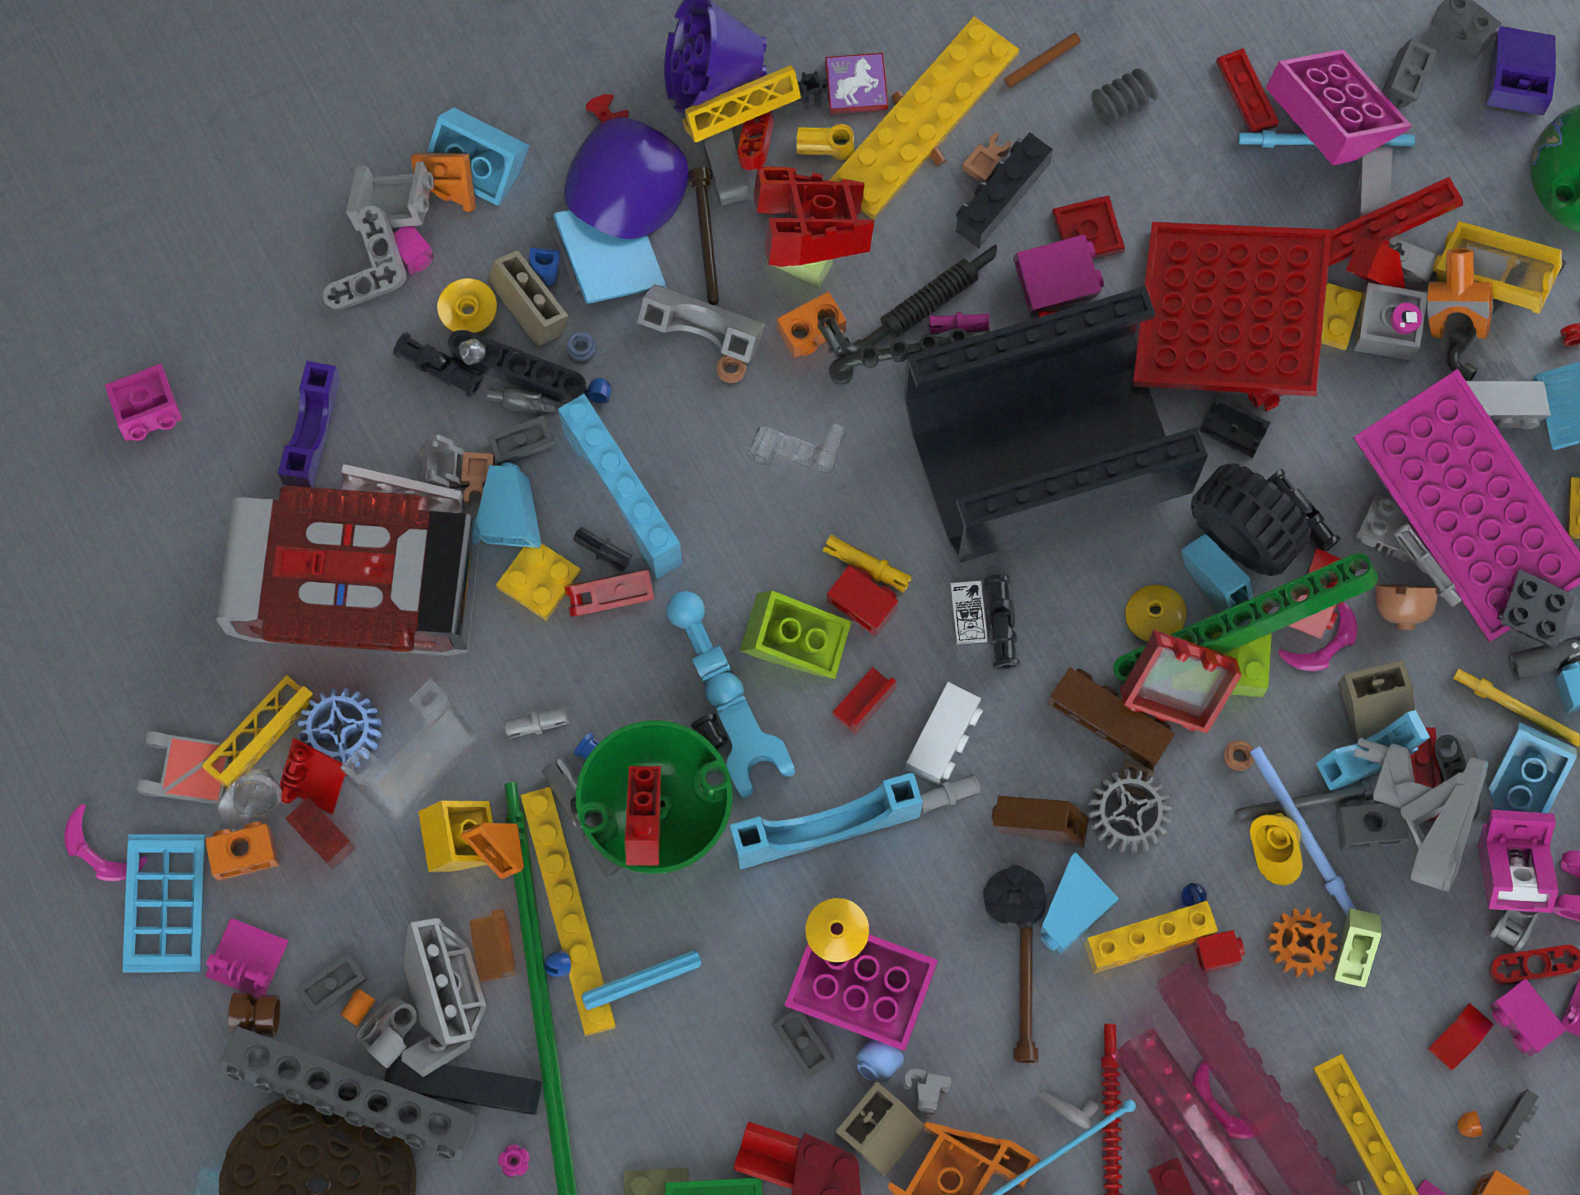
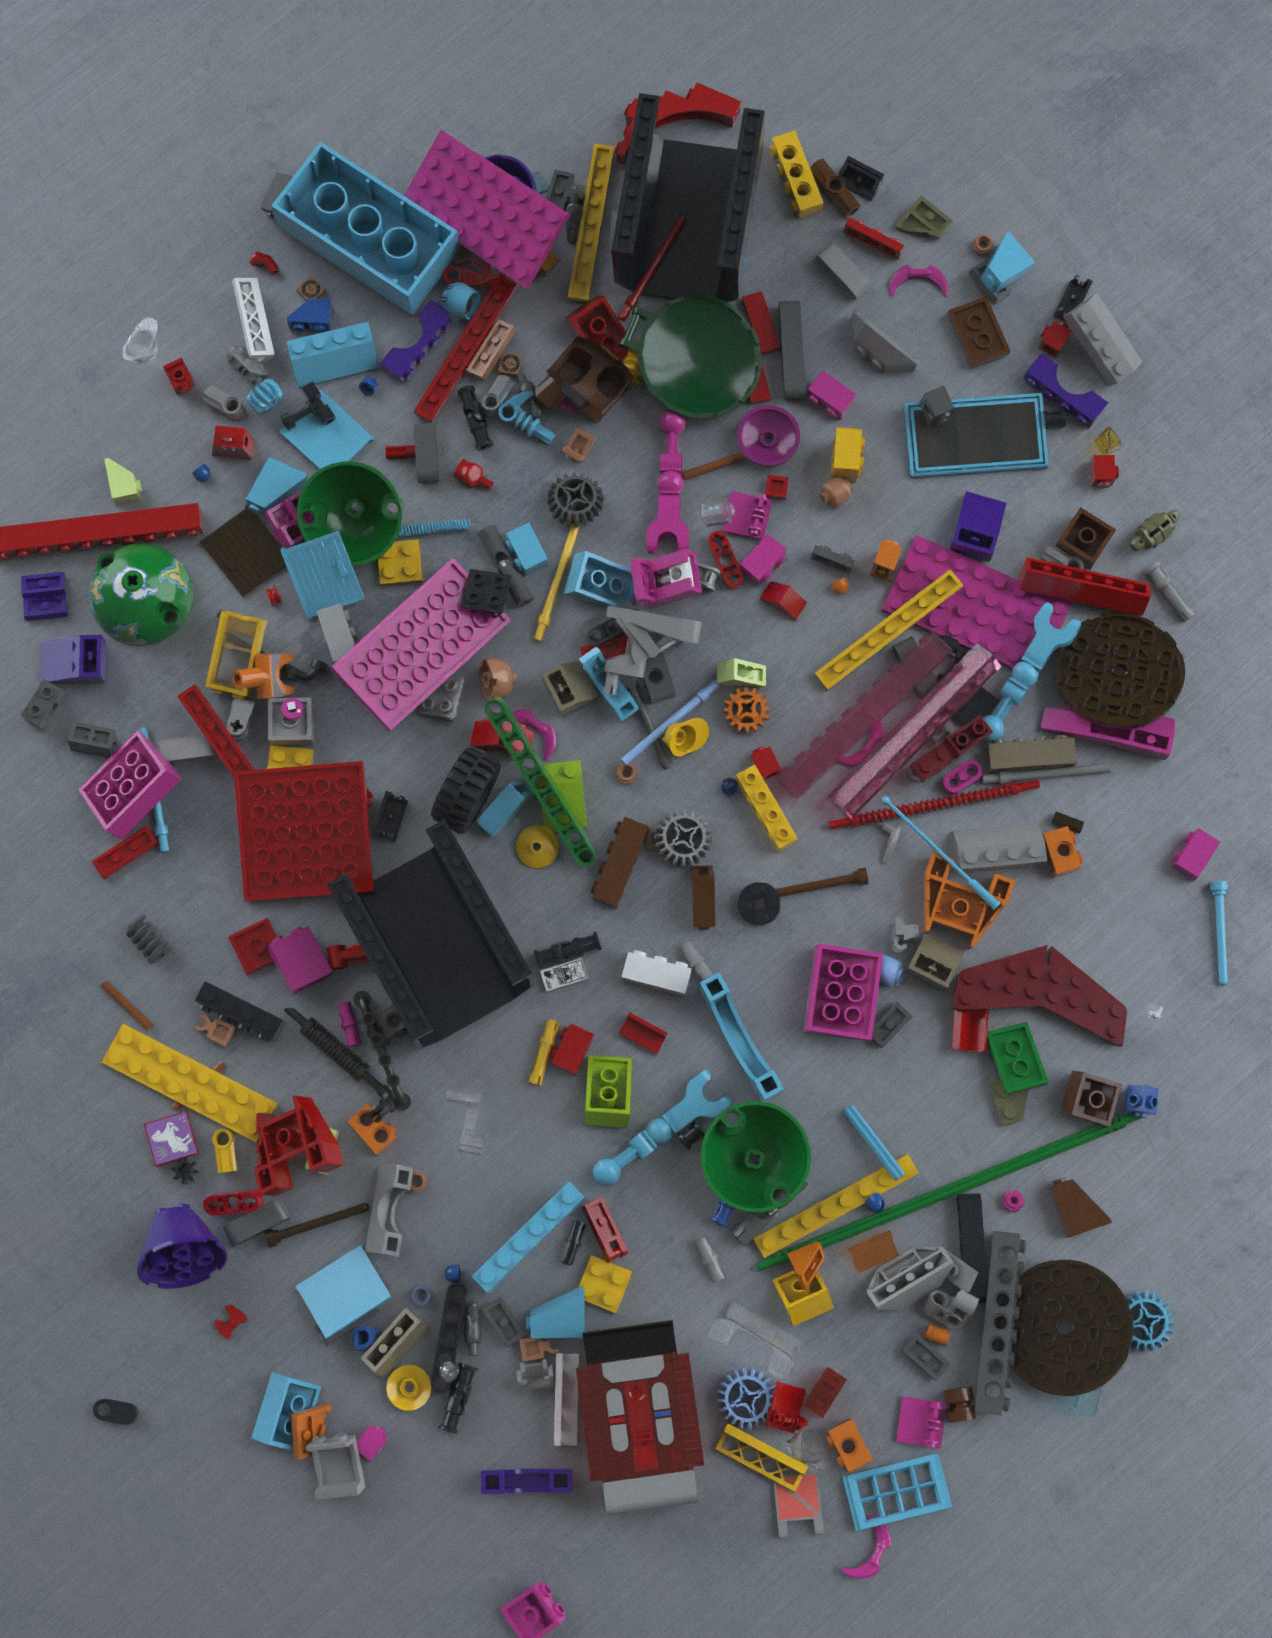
camera: 105 degrees left, 5 degrees up
light grey beam [323,205,406,310] -> none
dark purple piece [564,117,688,239] -> none
red slope [625,766,661,865] -> none
yellow fence [682,65,801,143] -> none
yellow dish [805,898,869,962] -> none
medium azure slope [1040,853,1119,954] -> none
window [1120,629,1242,734] -> none
black piece [1267,469,1341,552] -> none
red slope [1346,236,1406,289] -> none
light grey piece [1394,524,1461,607] -> none

